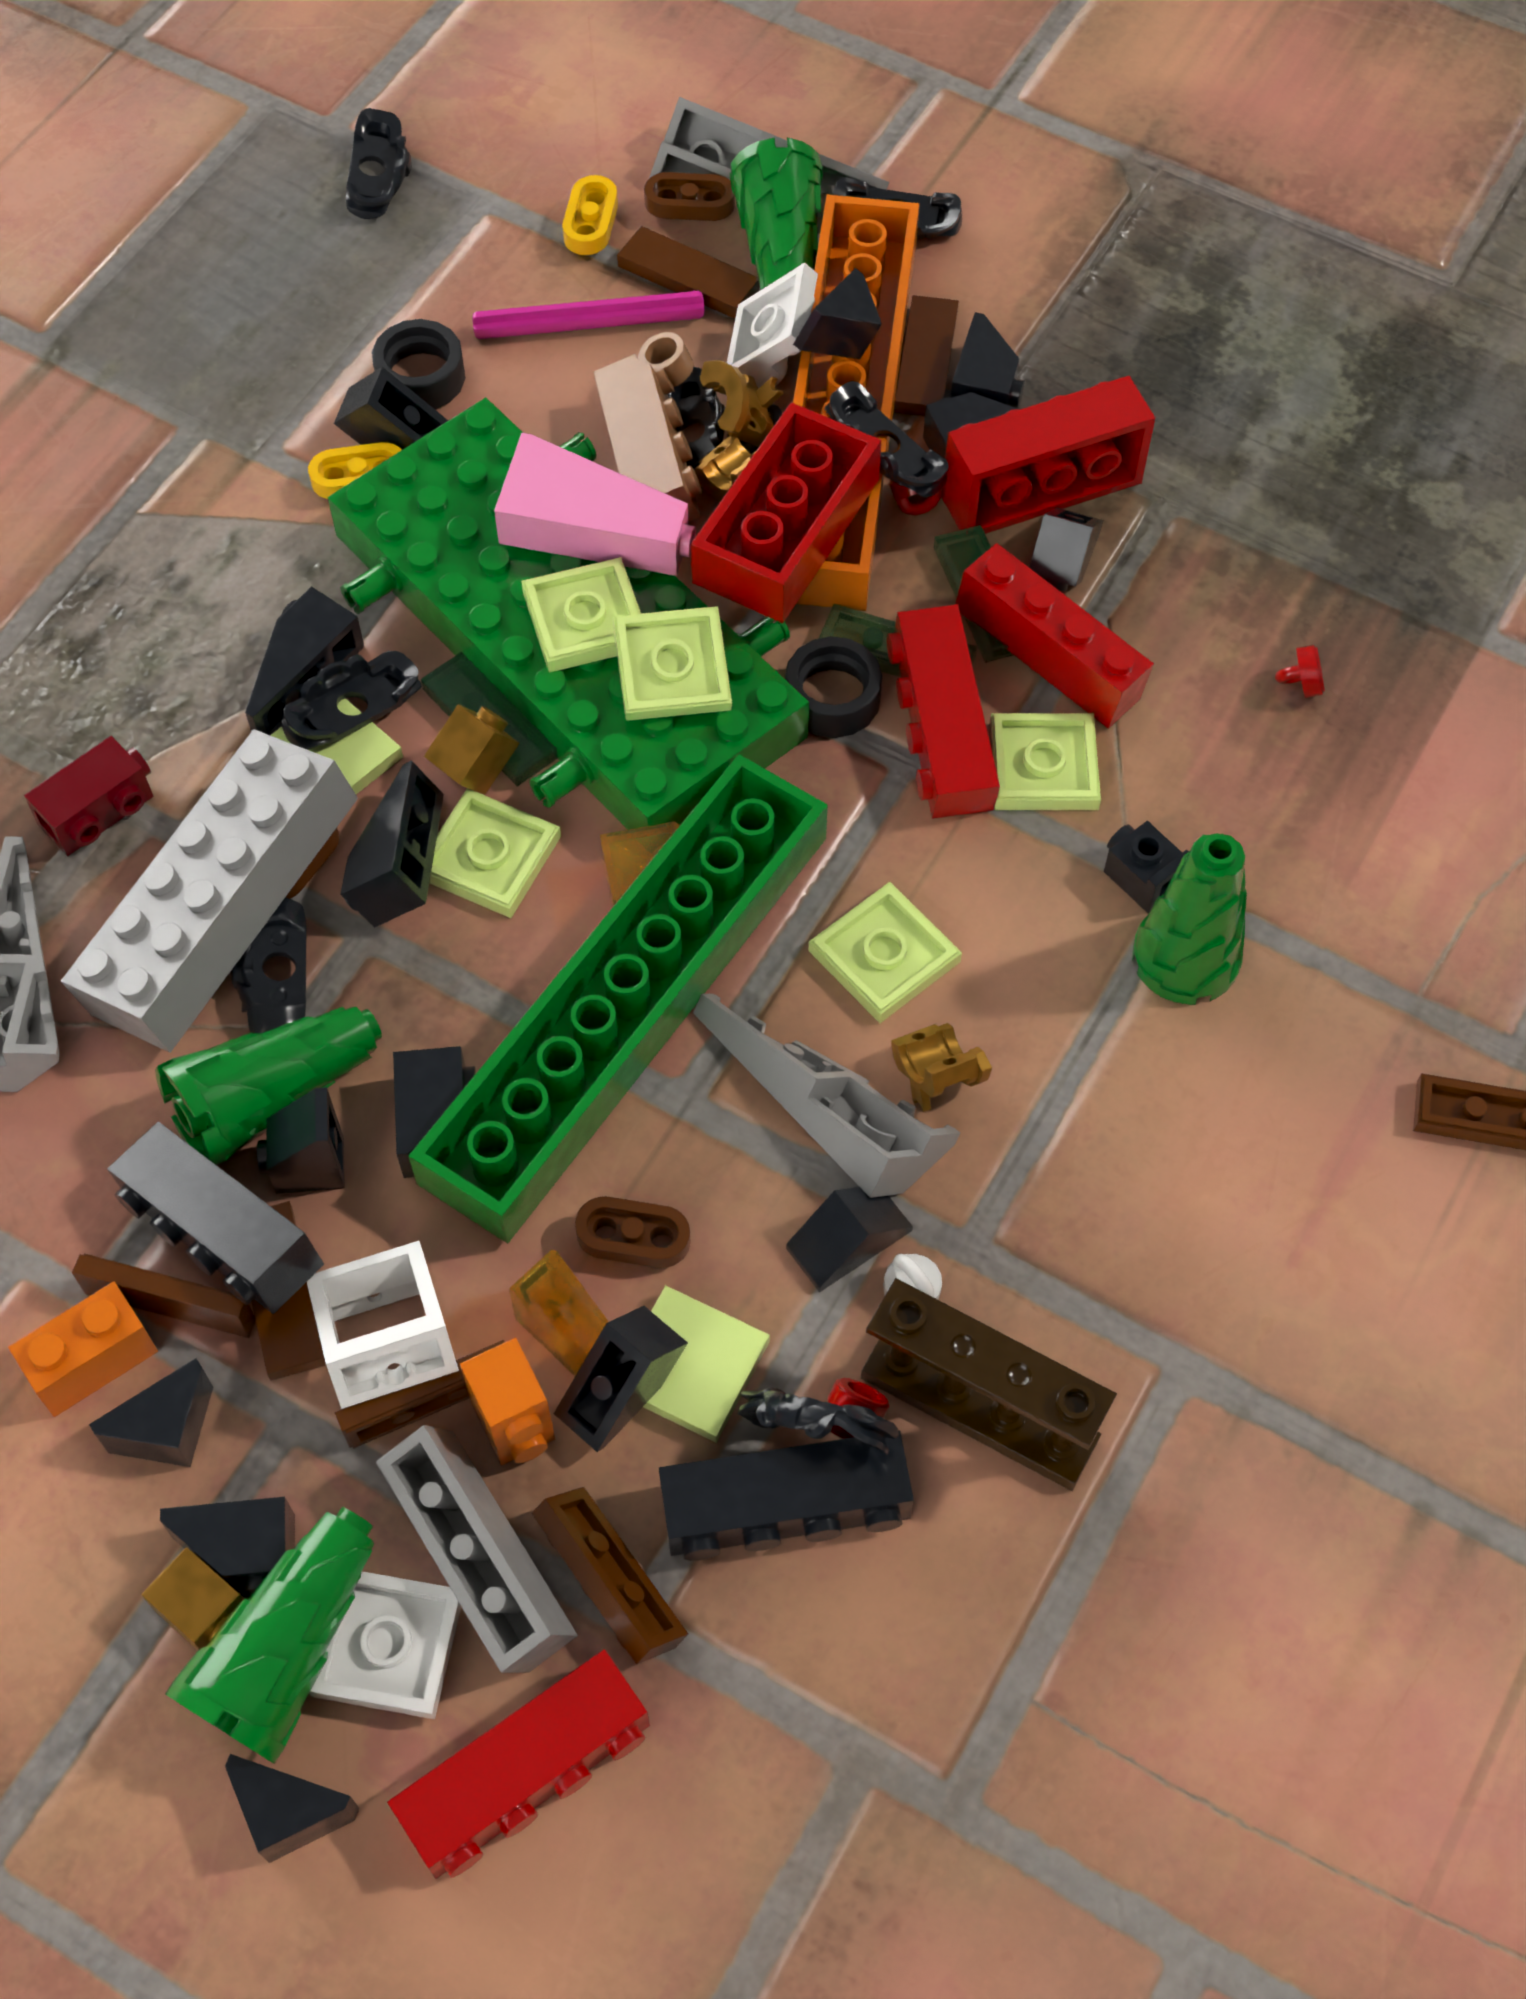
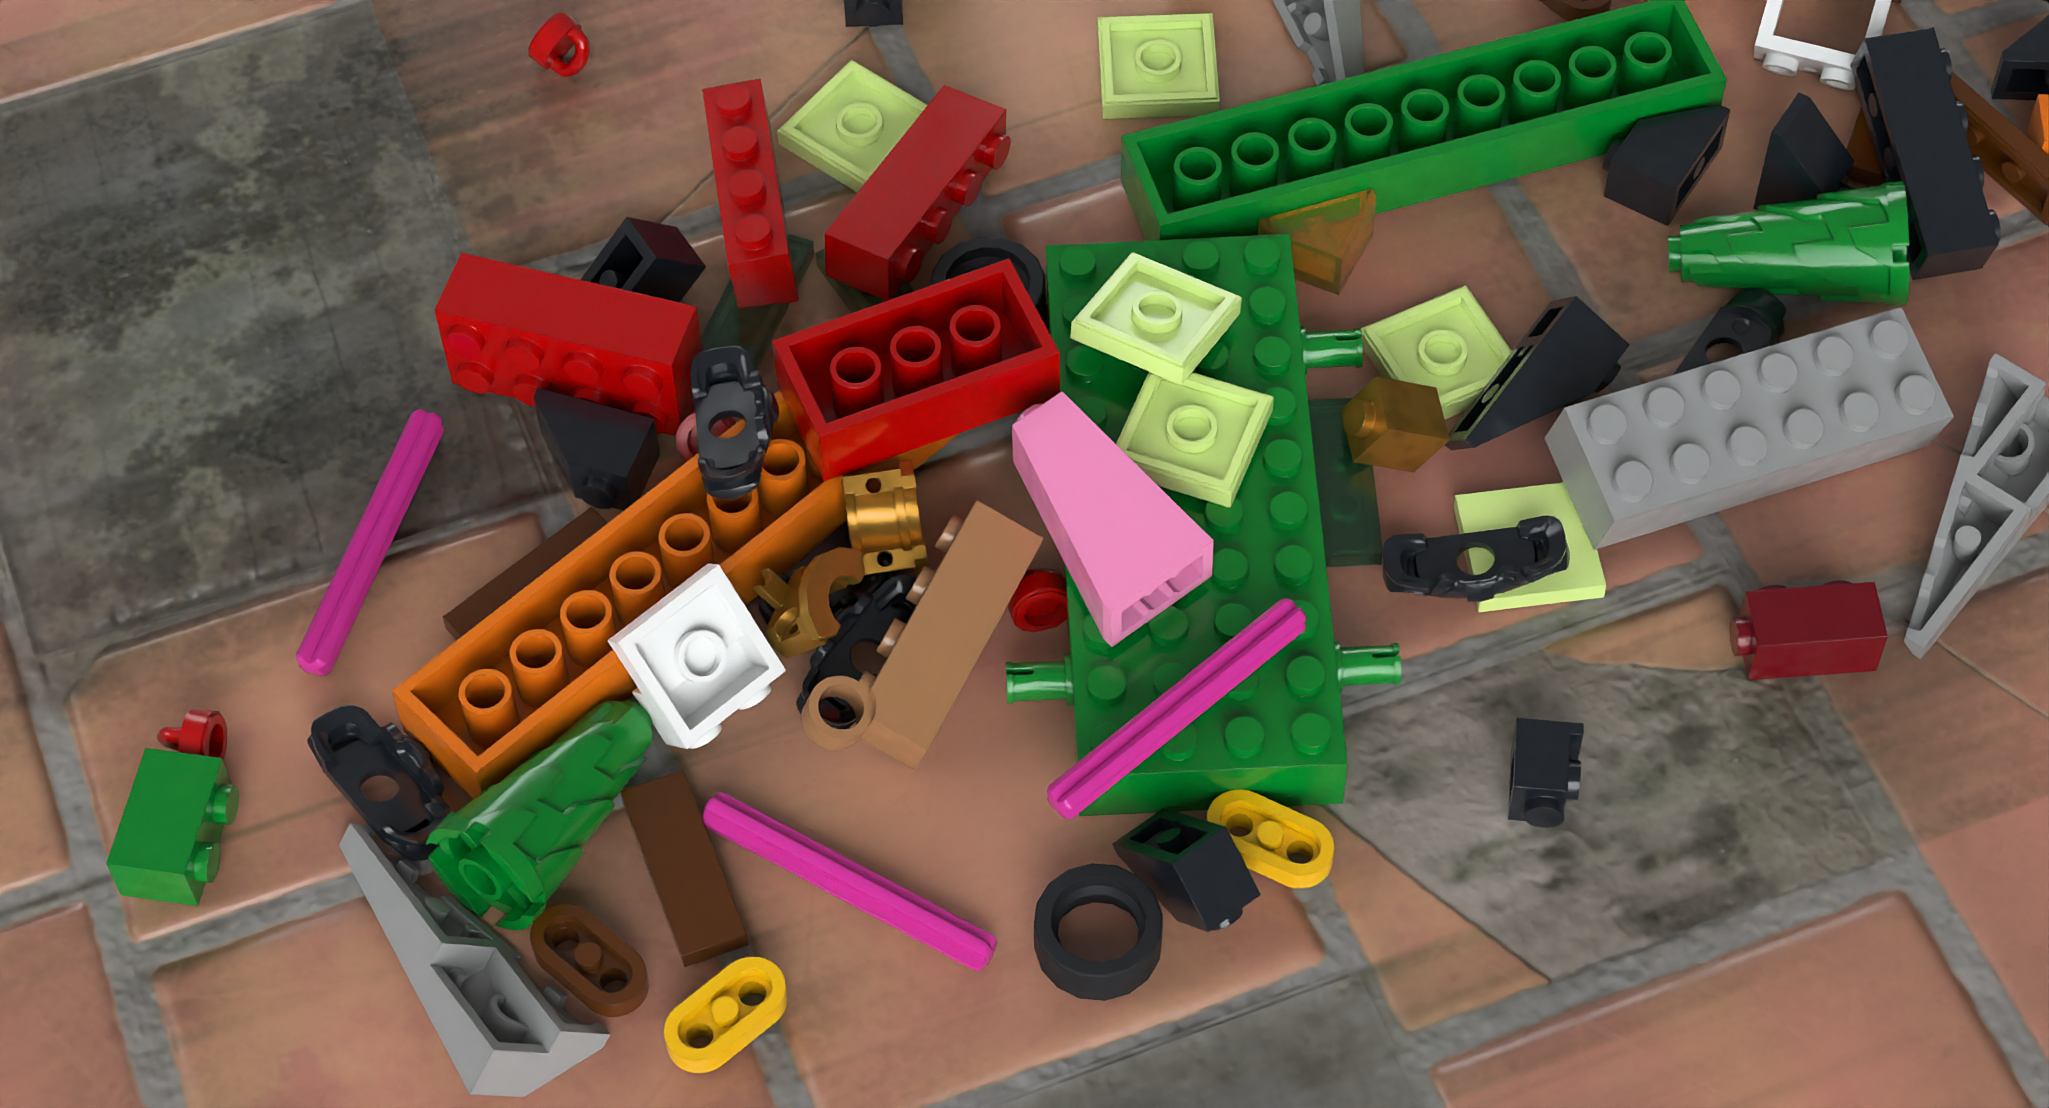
camera: 140 degrees left, 5 degrees down
black slope [245,586,364,735] -> none
black slope [793,268,882,359] -> none
black slope [950,312,1025,409] -> none
none -> green brick [106,748,239,906]
none -> red tile [157,709,227,760]
none -> dark pink axle [296,409,444,676]
none -> dark pink axle [1046,598,1306,819]
none -> black brick [1508,718,1584,828]

